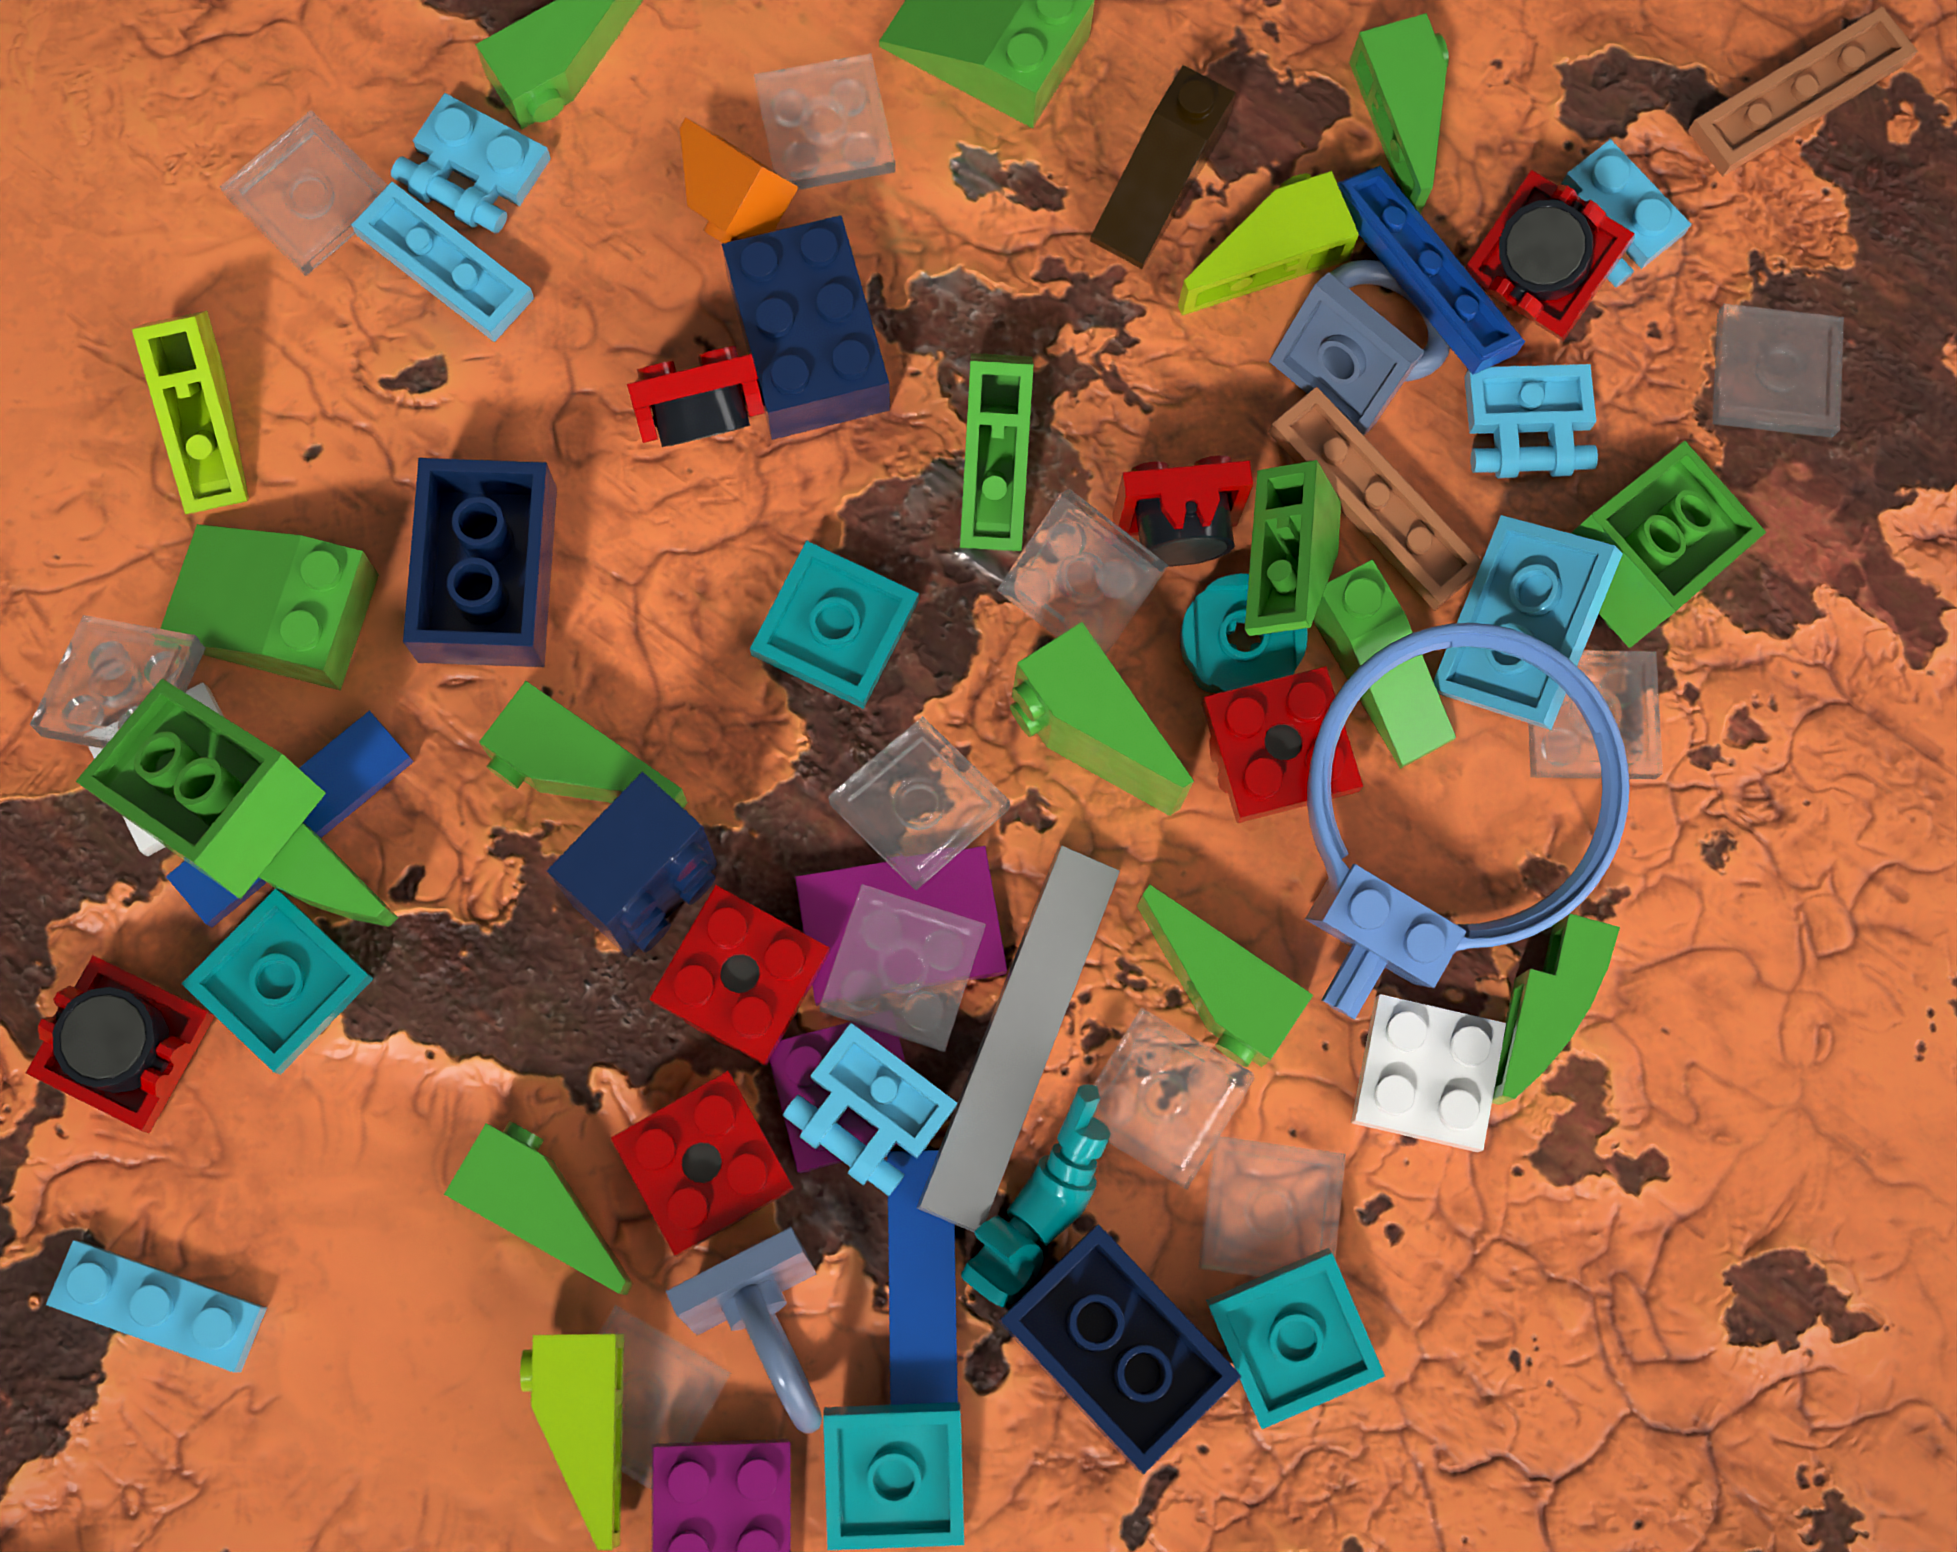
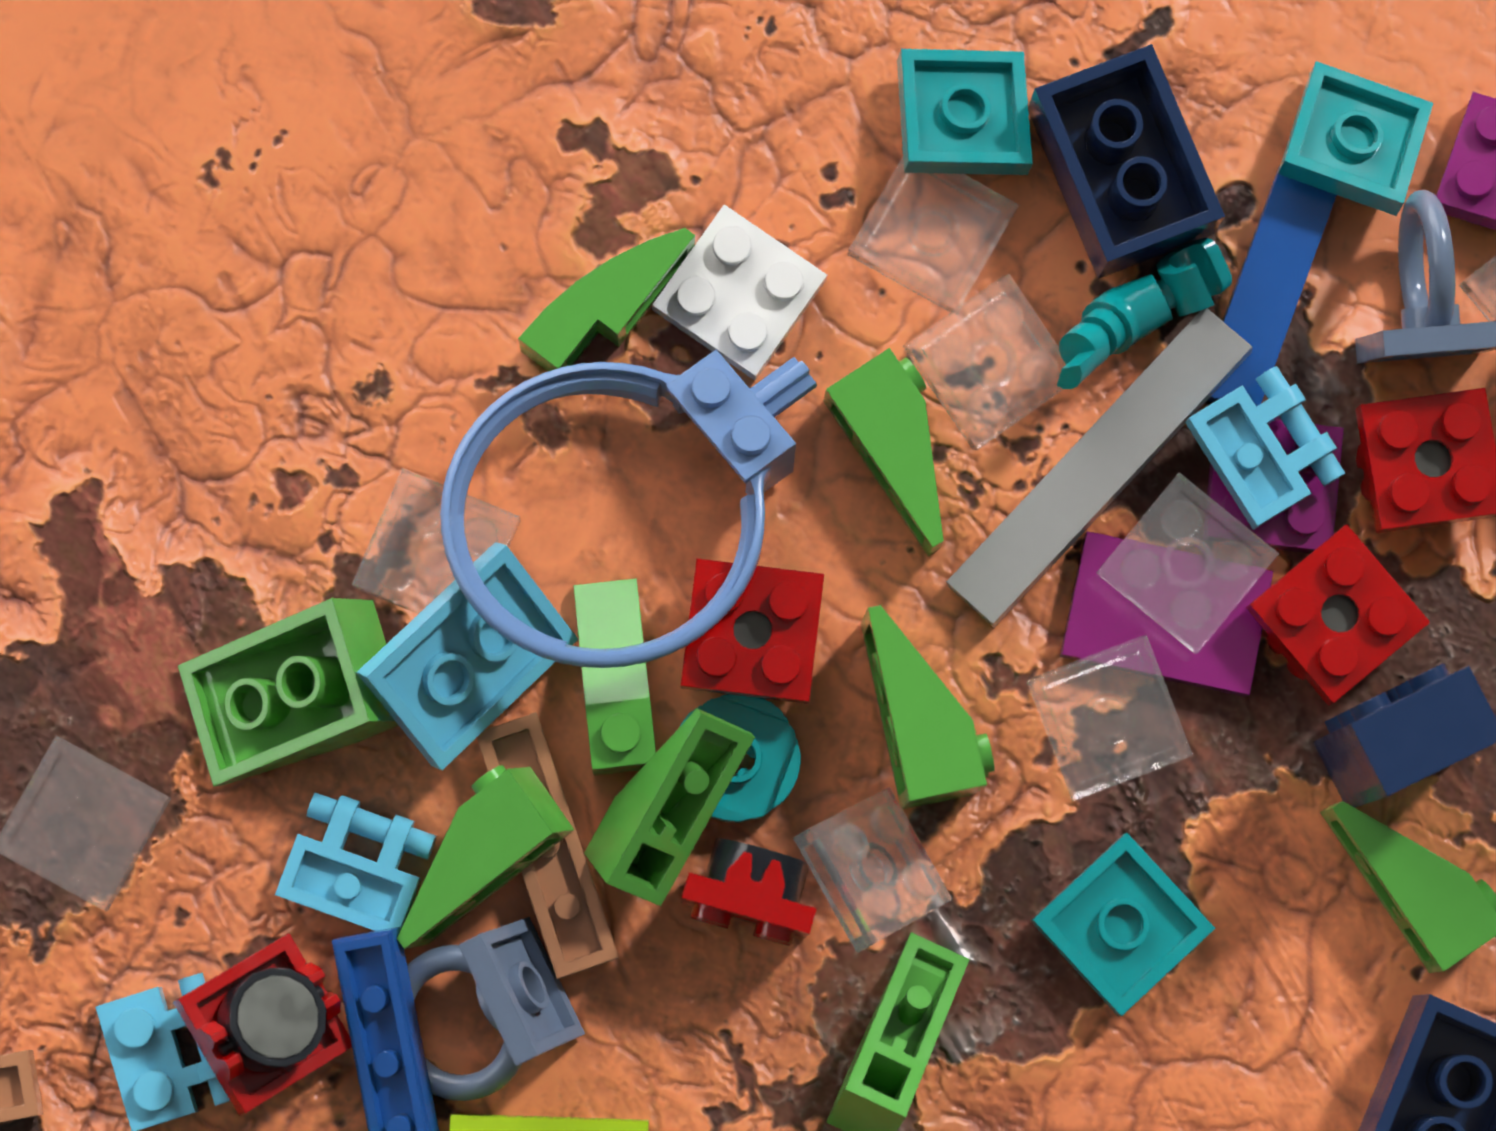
camera: 160 degrees left, 5 degrees up
none -> bright green slope [397,765,574,949]

